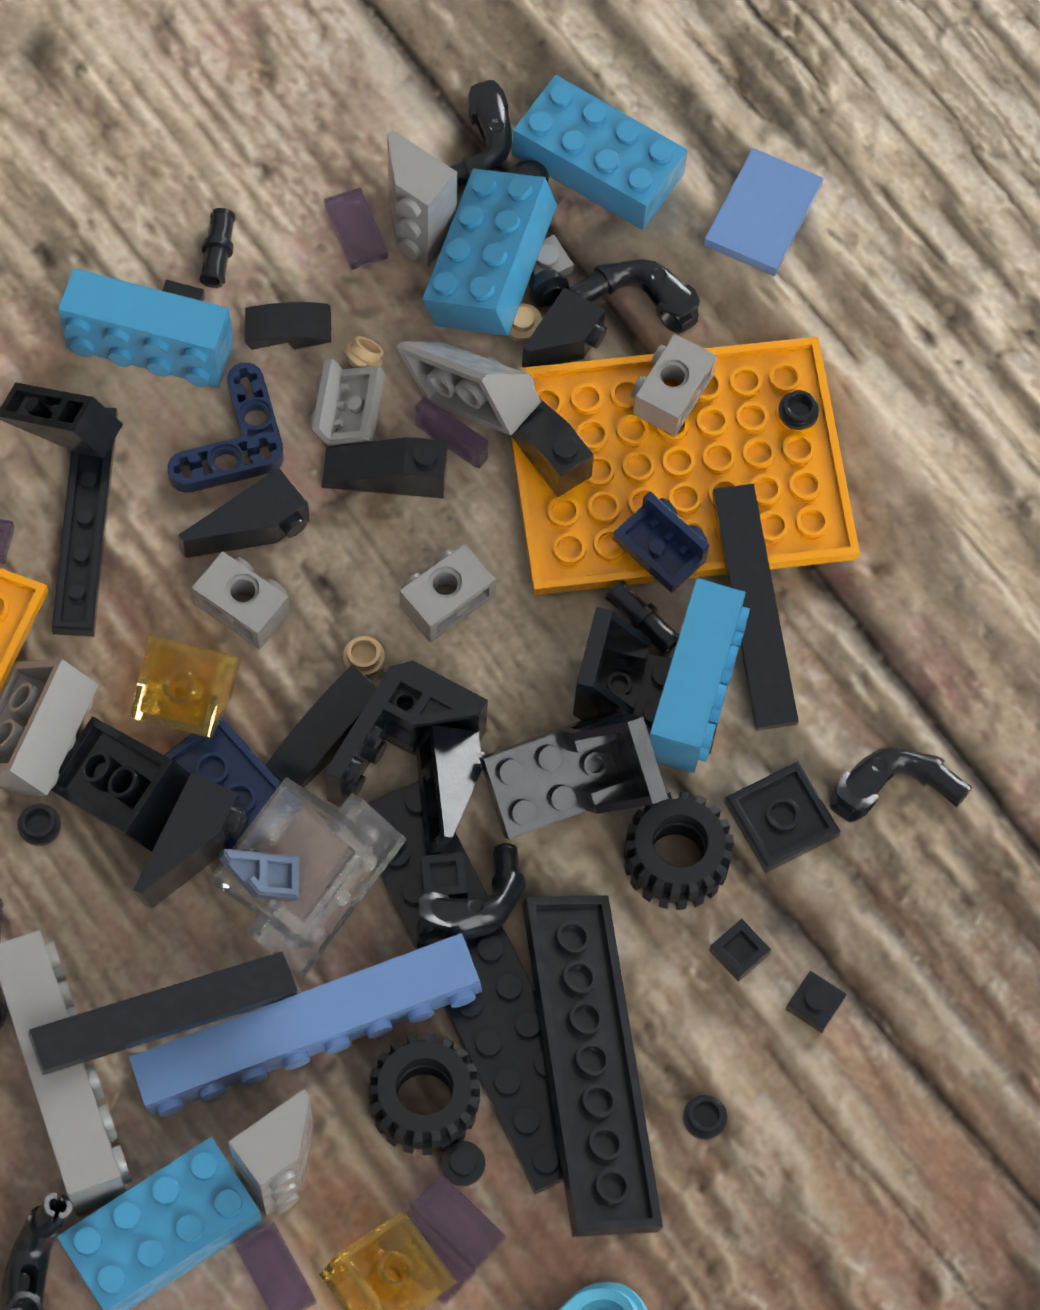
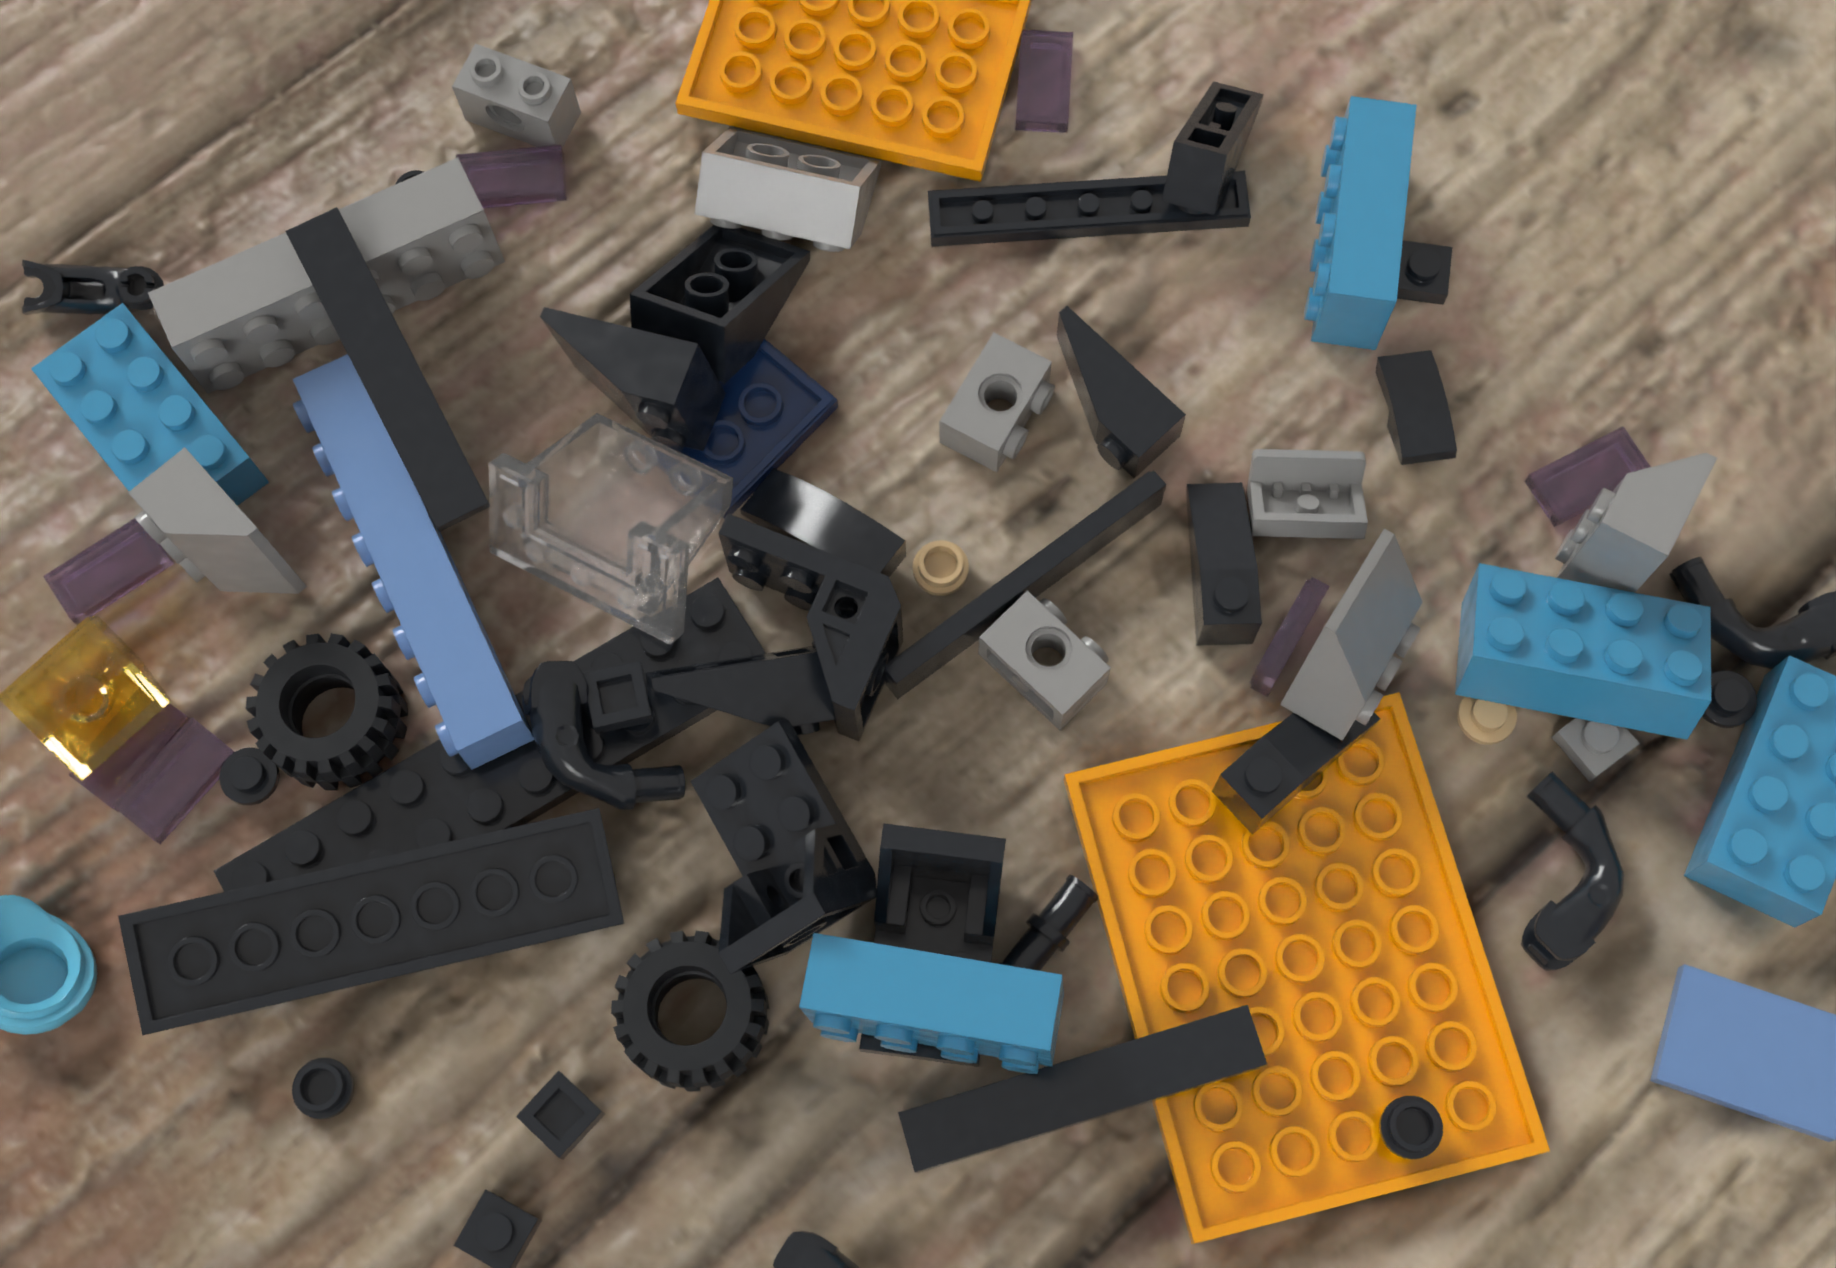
camera: 90 degrees right, 5 degrees up
black plate [17,804,61,846] -> none
clear yellow slope [129,635,241,738] -> none
dark blue beam [167,362,284,493] -> none
black pin [199,208,236,288] -> none
sand blue tile [219,849,299,901] -> none
tan plate [344,336,384,368] -> none
black slope [522,288,607,367] -> none
black plate [530,269,569,306] -> none
dark blue bracket [612,492,709,593] -> none
light grey brick [631,334,717,436] -> none
black tile [724,761,841,873] -> none
none -> black tile [884,470,1166,699]

